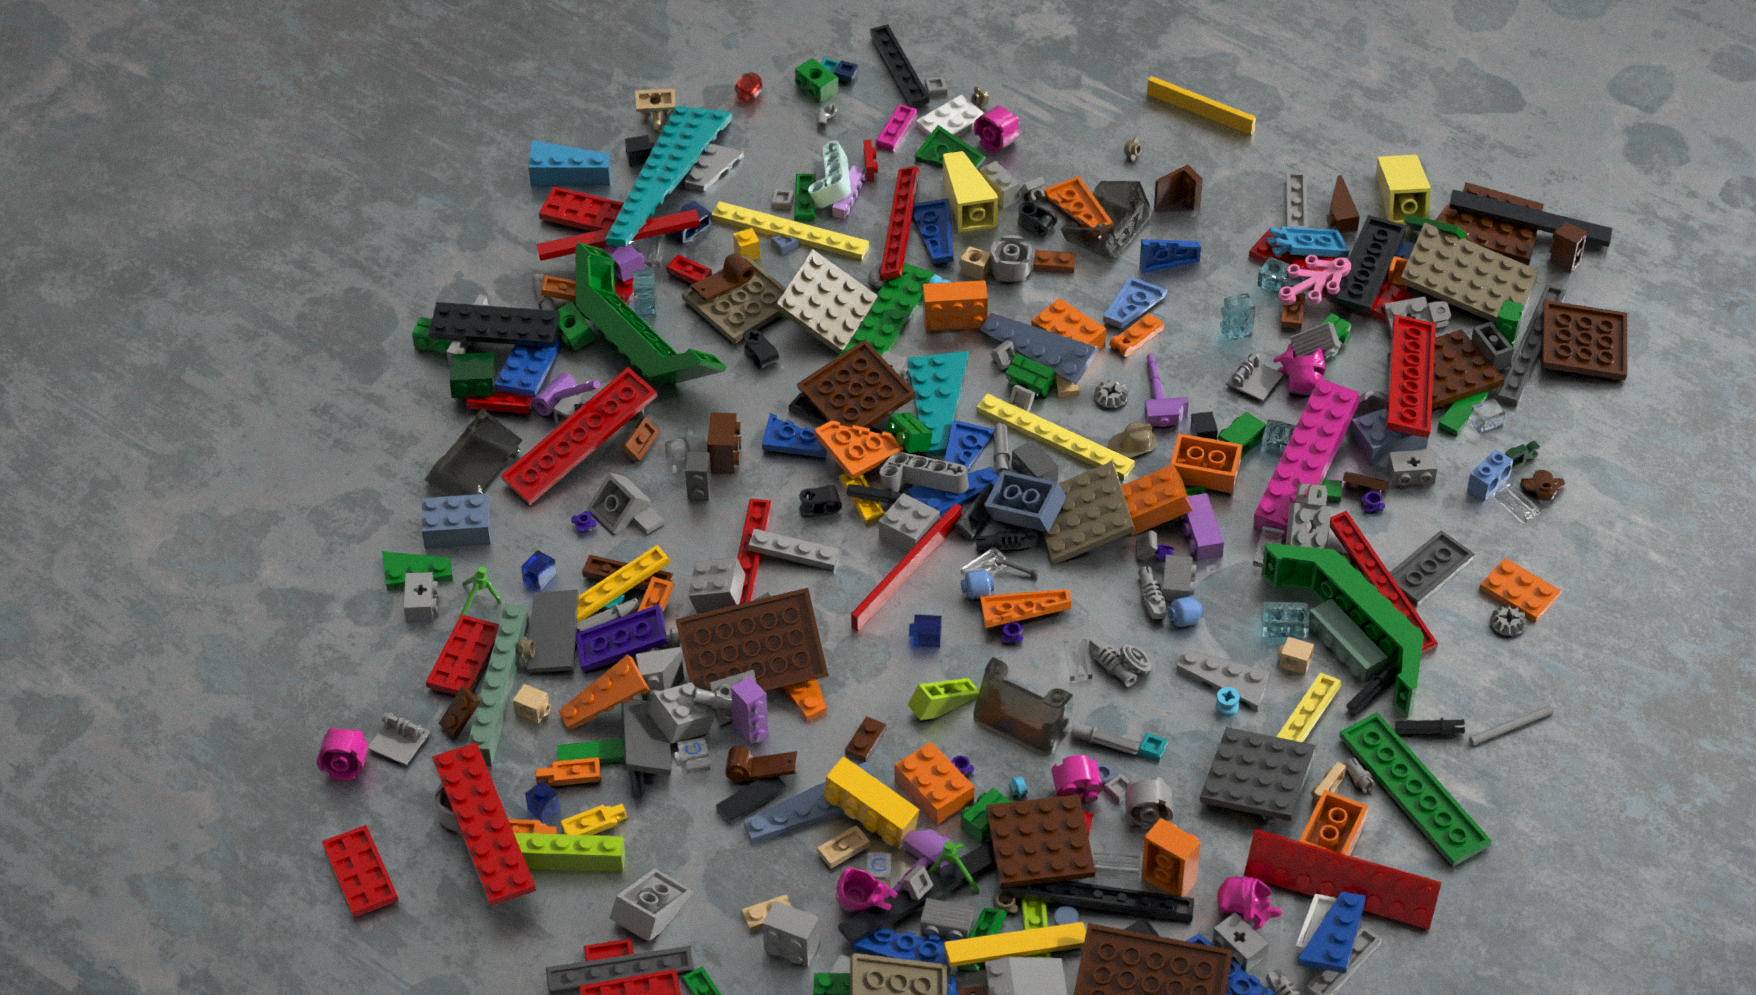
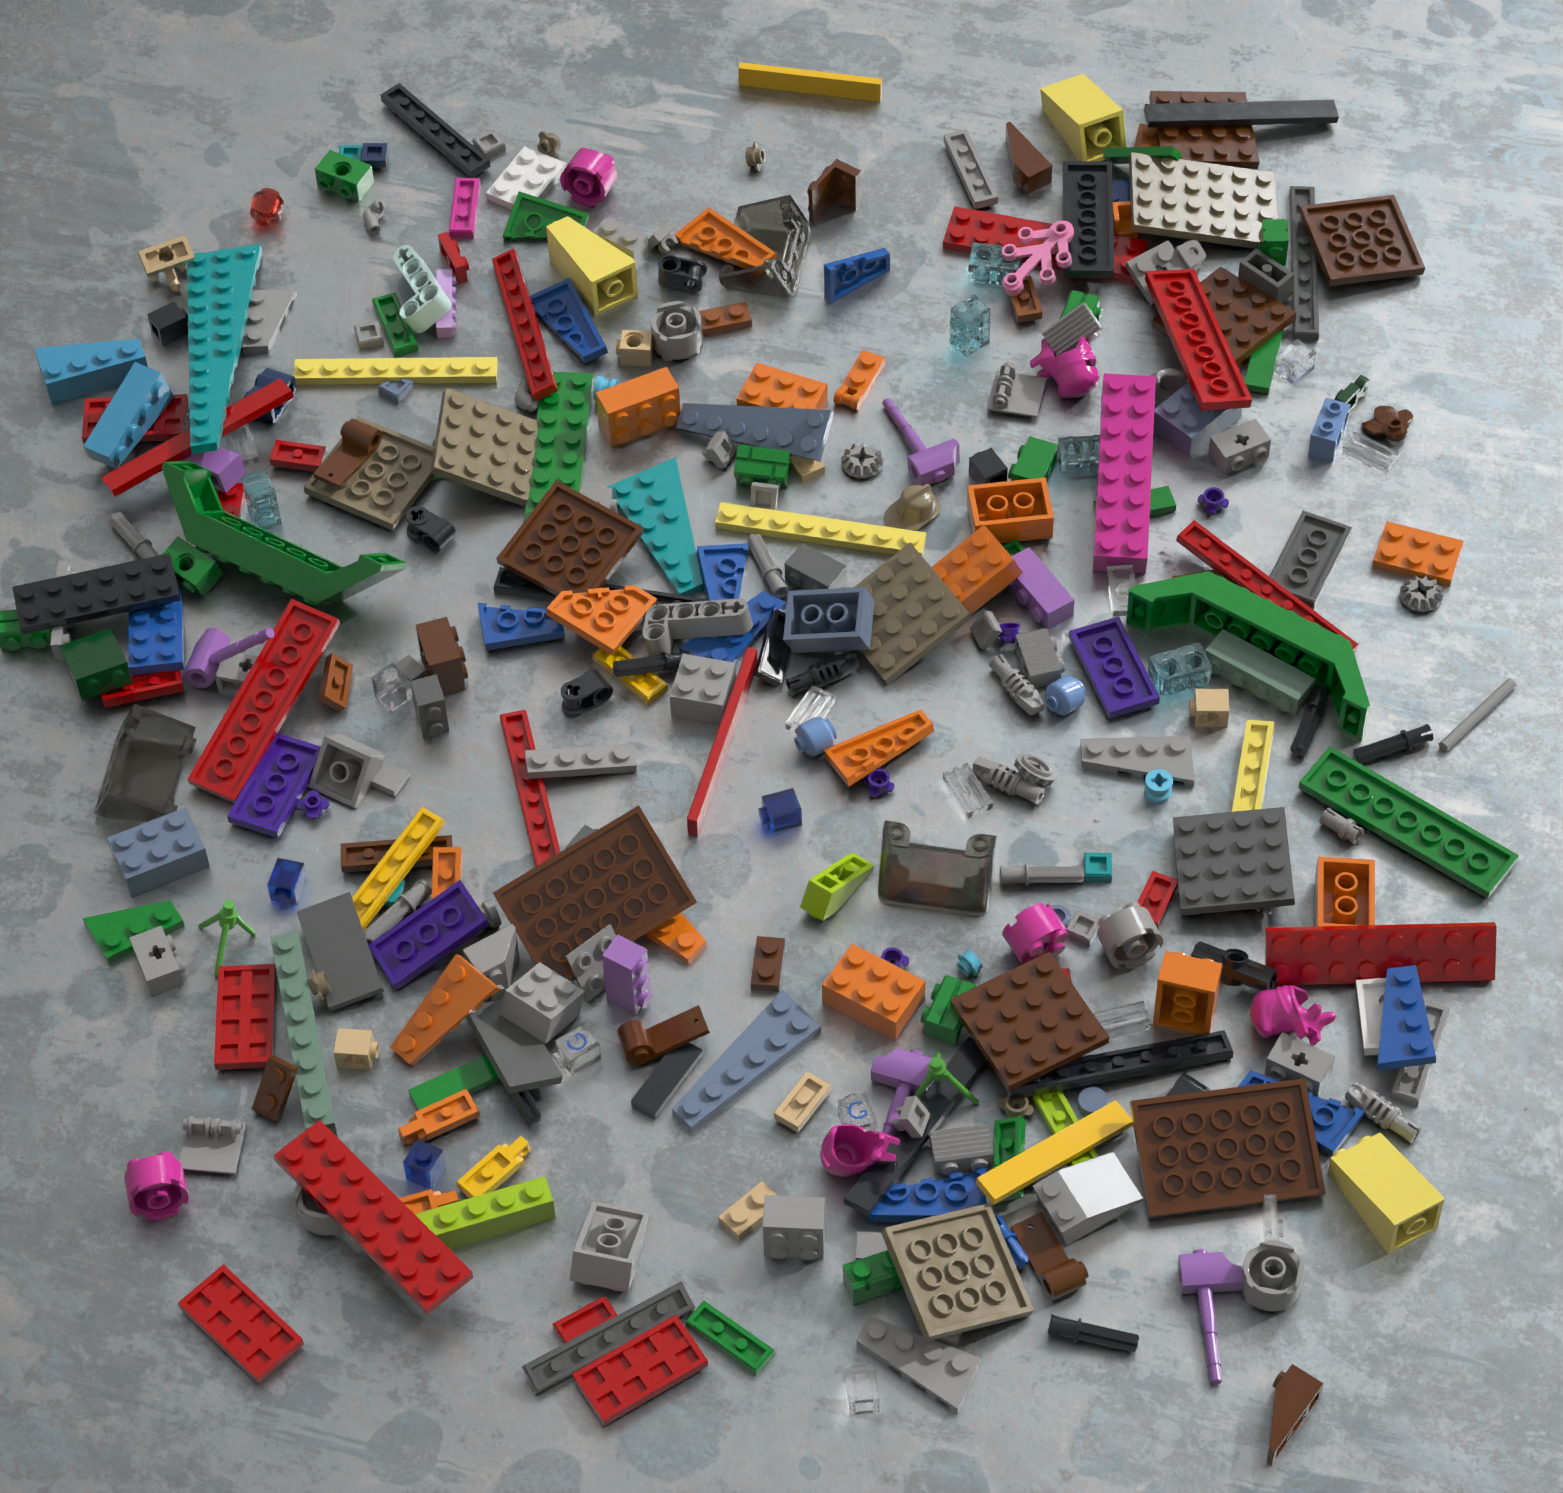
camera: 20 degrees left, 5 degrees up
orange hinge [541,275,576,302] -> none
light grey brick [688,558,746,613] -> none
light grey pin [691,687,733,711] -> none
yellow brick [733,228,760,260] -> none
yellow brick [824,756,920,849] -> none
green brick [886,412,933,453] -> none
dark grey hinge [995,555,1039,578] -> none
medium blue wing [1103,276,1167,328] -> none
dark azure tile [1266,226,1350,258] -> none
light grey plate [1286,484,1331,549] -> none
tan plate [1311,762,1346,808] -> none
reddish brown plate [1343,471,1389,494] -> none
reddish brown brick [1549,222,1587,272] -> none
none -> dark azure wedge [83,362,175,469]
none -> dark purple plate [227,733,321,838]
none -> dark purple plate [1069,616,1160,719]
none -> red plate [1137,871,1178,928]
none -> black piece [1191,941,1279,991]

